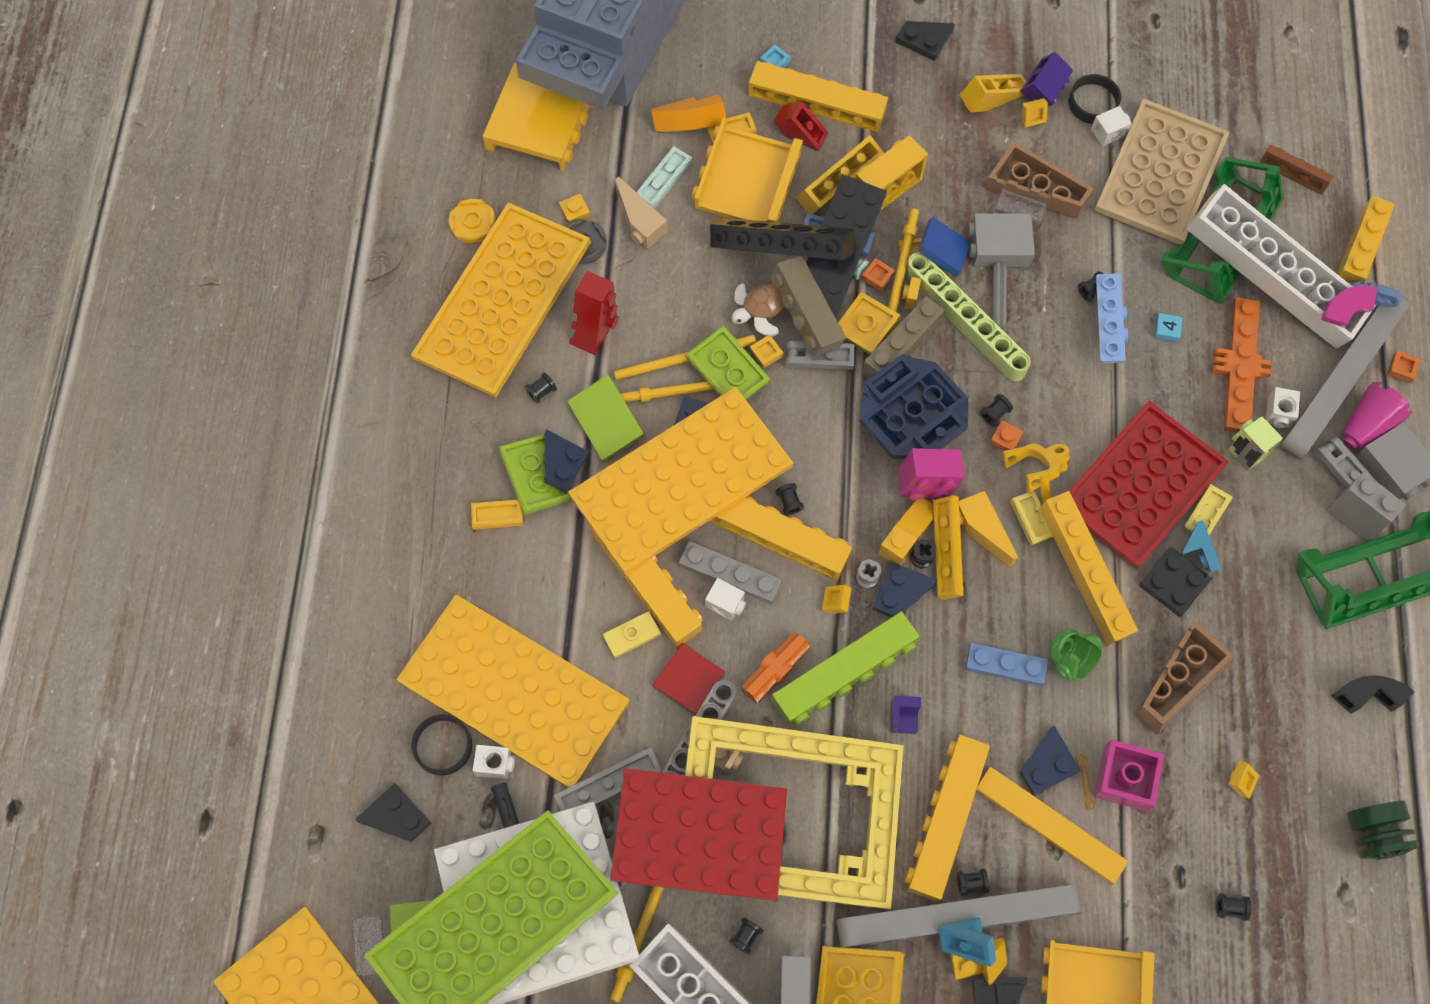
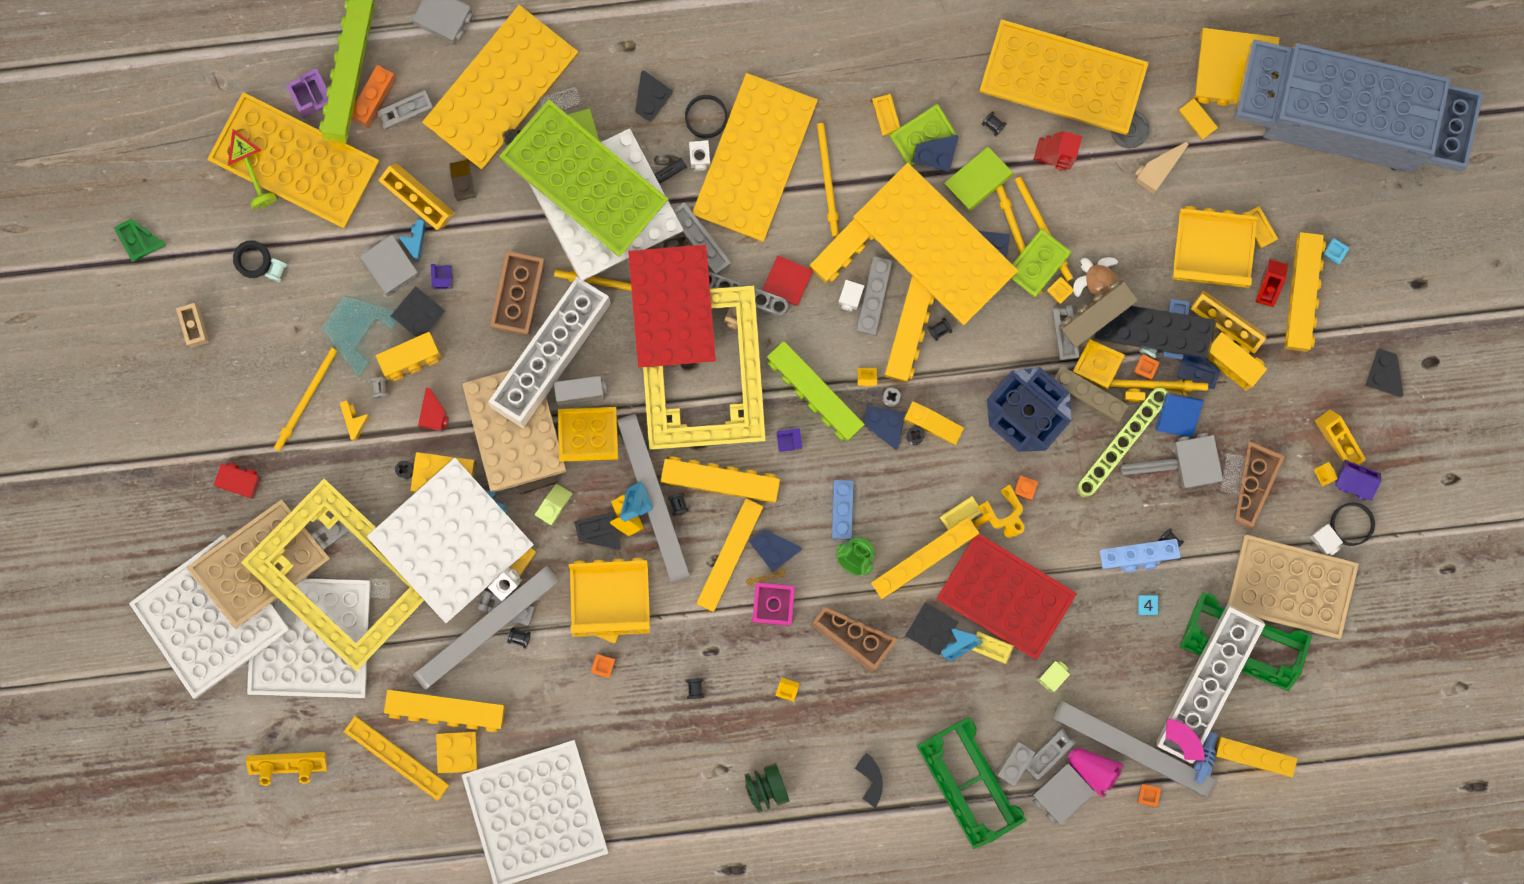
camera: 80 degrees right, 15 degrees up
yellow tile [448,199,496,244] -> none
yellow plate [559,194,591,224] -> none
light yellow plate [603,611,661,658] -> none
light aqua tile [637,146,693,209] -> none
light orange slope [650,94,727,132] -> none
black brick [710,217,854,260] -> none
black bush [729,917,764,955] -> none
orange piece [741,632,811,704] -> none
dark pink brick [897,448,965,500] -> none
yellow tile [933,495,964,600] -> none
yellow slope [959,491,1018,567] -> none
black bush [980,394,1013,426] -> none
orange hinge [1212,297,1272,433] -> none
dark orange plate [1259,144,1334,195] -> none
white brick [1265,387,1300,428] -> none
none -> yellow bar [817,123,839,237]
none -> dark blue wing [1176,355,1220,389]
none -> yellow tile [1179,98,1218,140]

